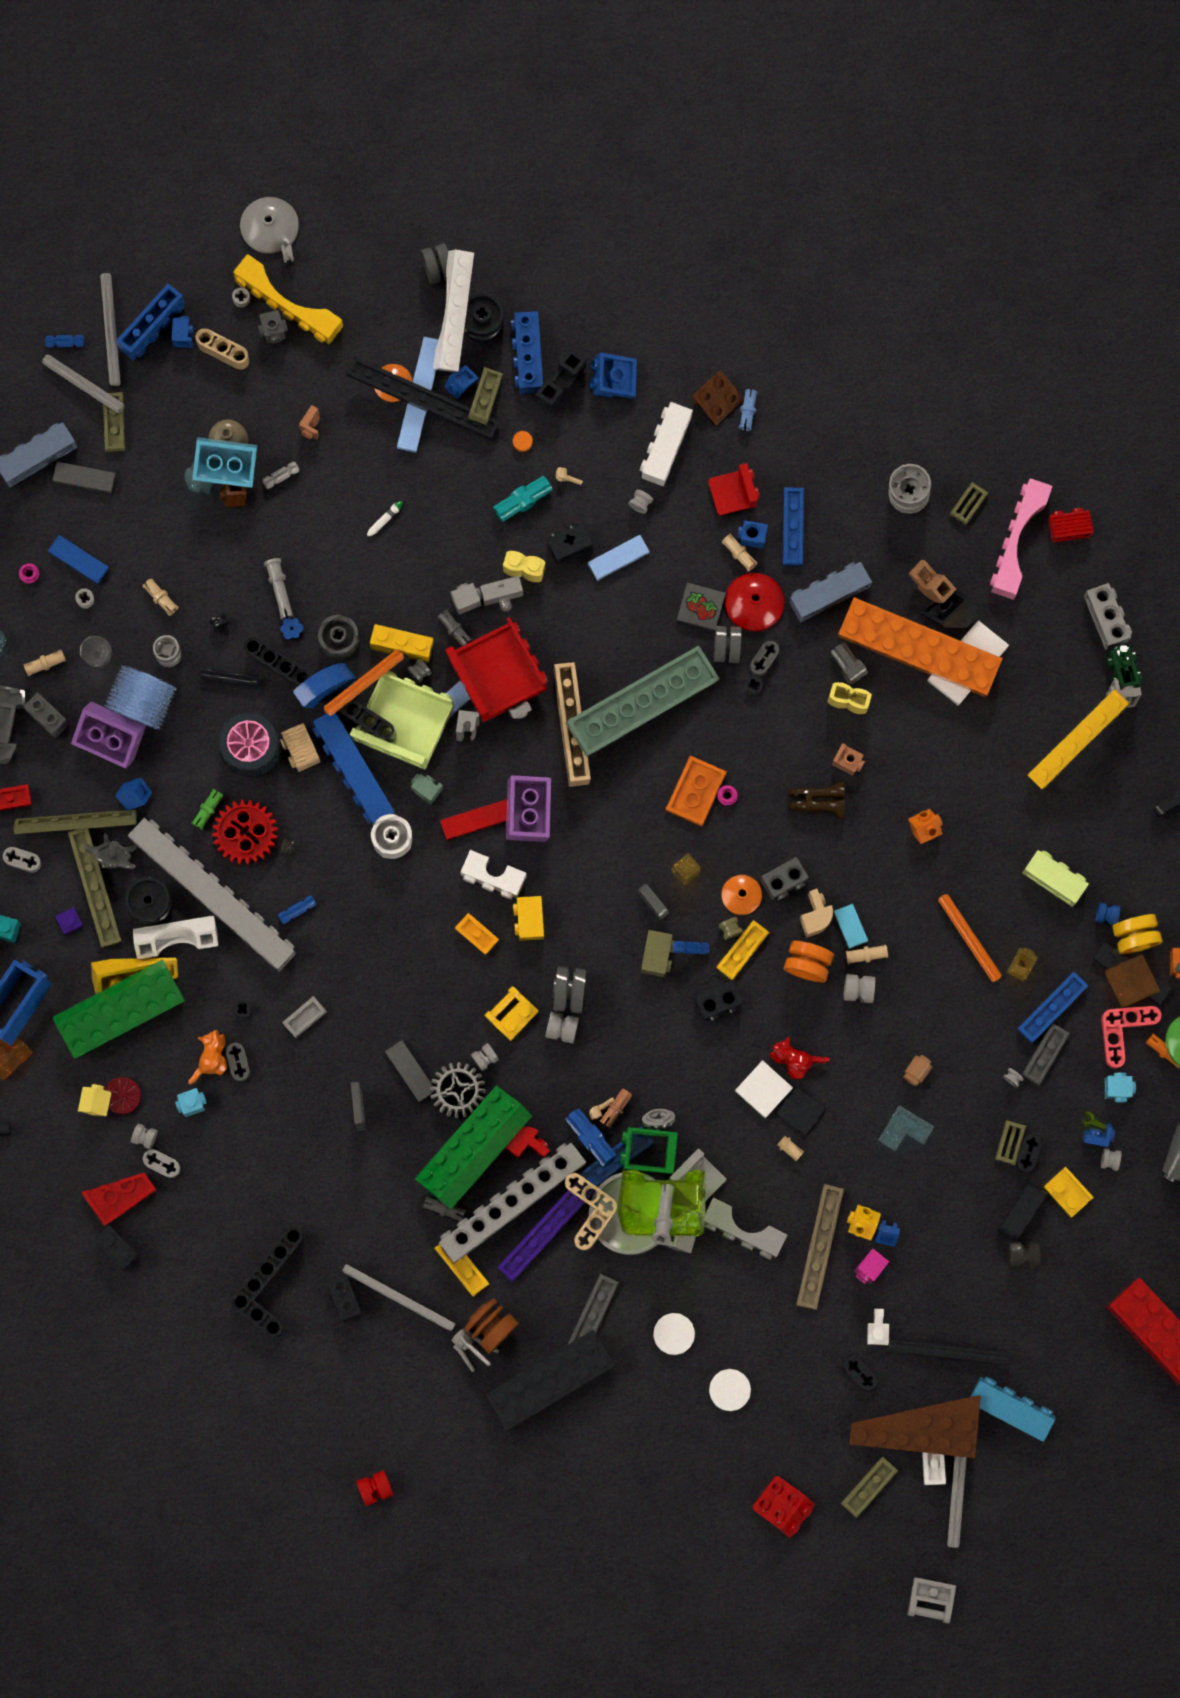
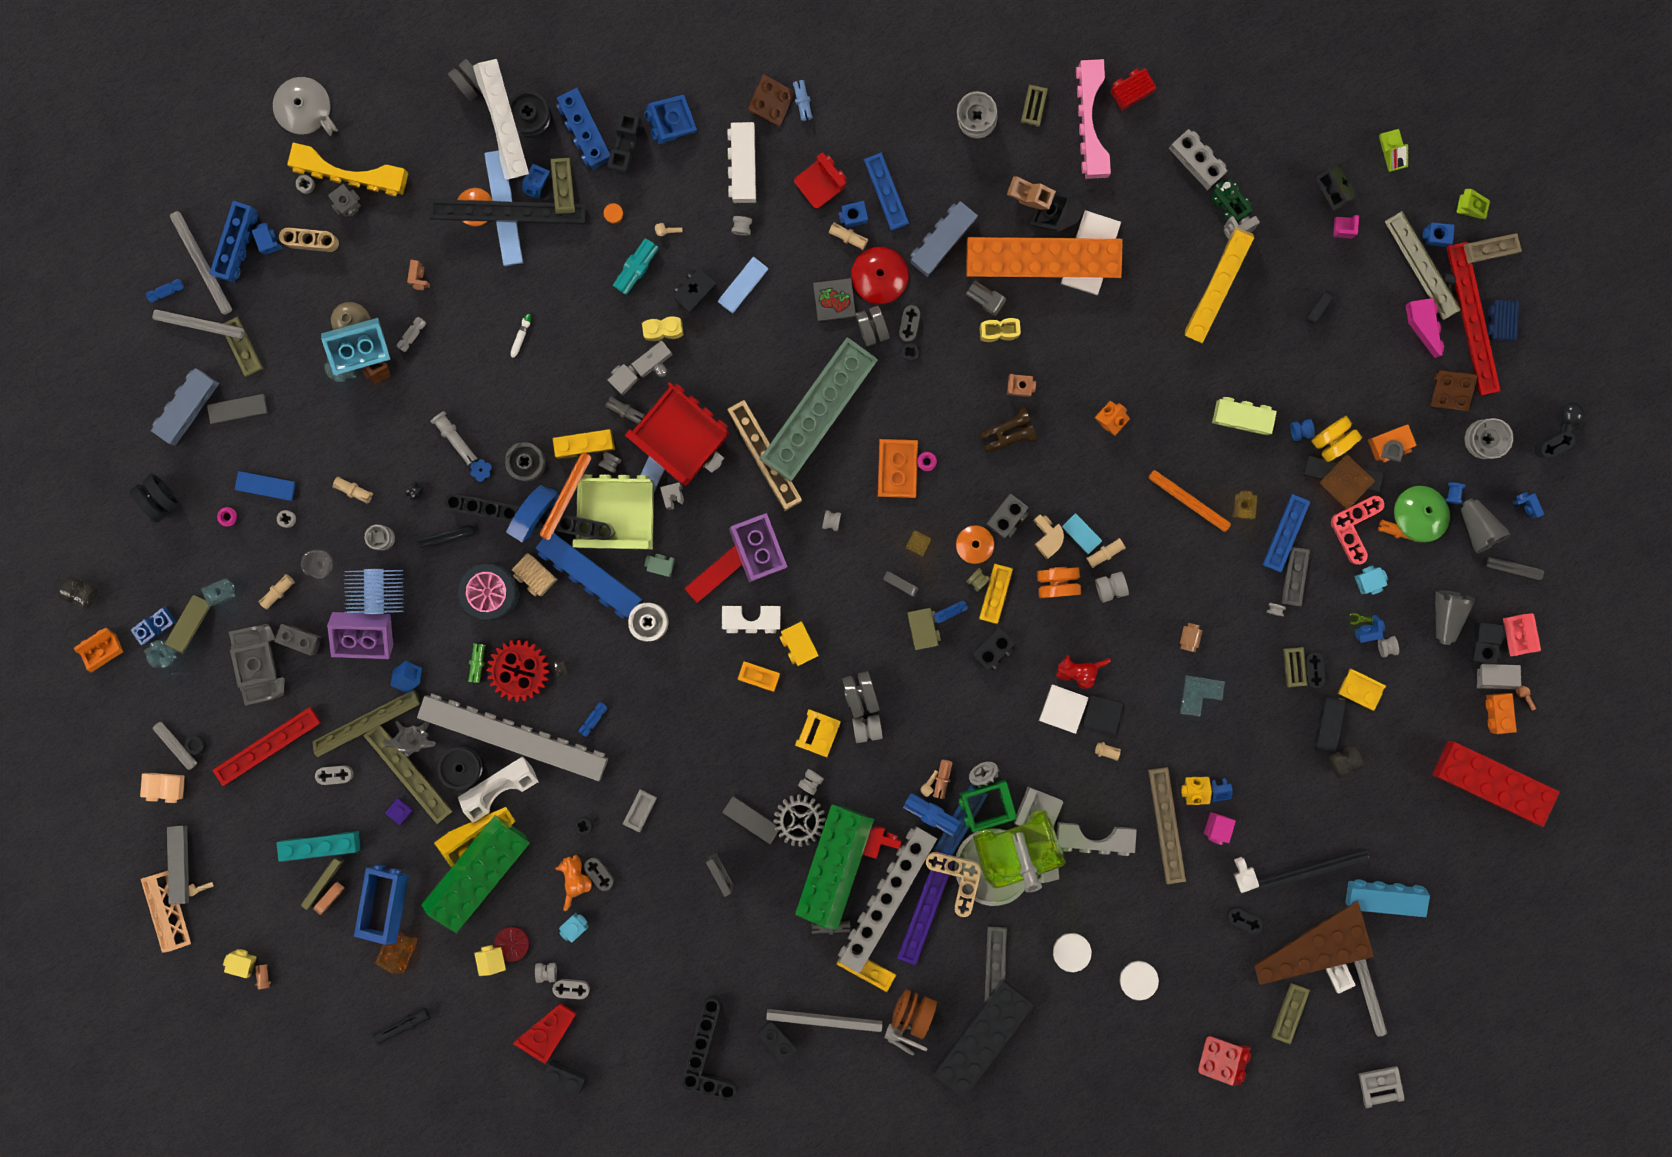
camera: 15 degrees left, 10 degrees up
none -> light grey wheel [822,510,841,531]

